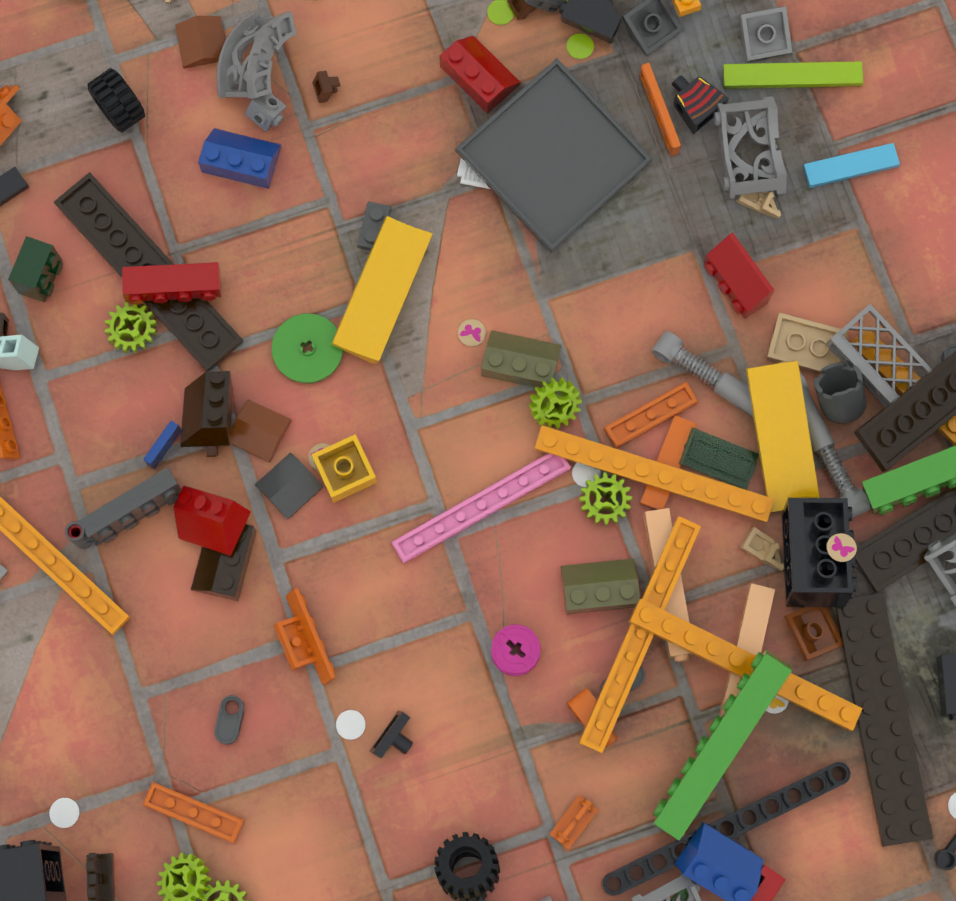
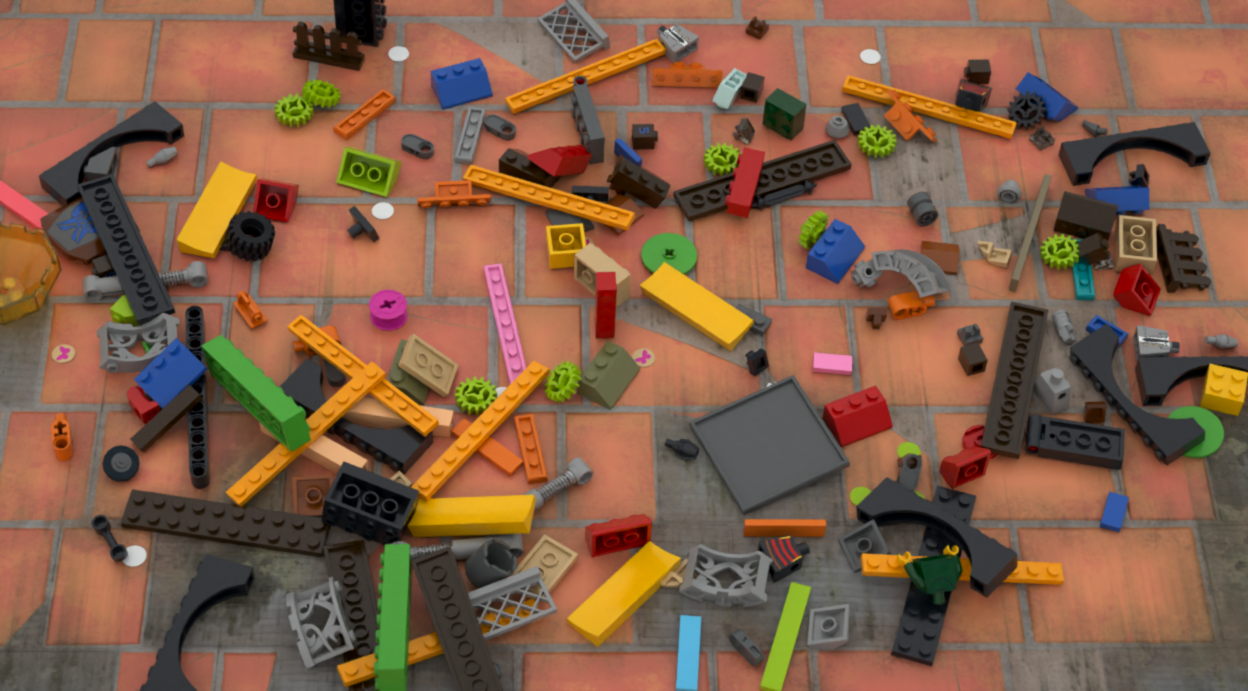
camera: 105 degrees right, 25 degrees down
black tyre [87,68,145,133] -> none
clear green piece [679,427,759,490] -> none
tan sticker [827,533,857,562] -> none
none -> black wheel [102,445,140,482]
none -> dark brown tile [130,385,203,453]
none -> red slope [253,178,299,222]
none -> black arch [280,359,433,475]
none -> lime slope [336,147,402,197]
none -> tan plate [398,334,458,397]
none -> blue slope [430,58,493,110]
none -> light grey tile [454,107,486,165]
none -> light orange plate [463,165,635,231]
none -> dark grey piece [484,114,516,141]
none -> yellow arch [567,541,681,647]
none -> black tile [572,186,609,202]
none -> tan brick [574,243,631,308]
none -> red brick [594,272,617,339]
none -> dark brown brick [632,124,658,150]
none -> black piece [665,439,699,460]
none -> dark grey piece [729,629,764,666]
none -> clear smoke tile [732,118,755,144]
none -> black tile [745,349,769,376]
none -> black wheel [751,180,817,210]
none -> lime gear [798,210,829,249]
none -> bright pink tile [813,352,852,375]
none -> light grey cone [825,116,850,139]
none -> lime gear [857,124,897,158]
none -> orange piece [887,291,935,320]
none -> dark grey wheel [907,192,939,226]

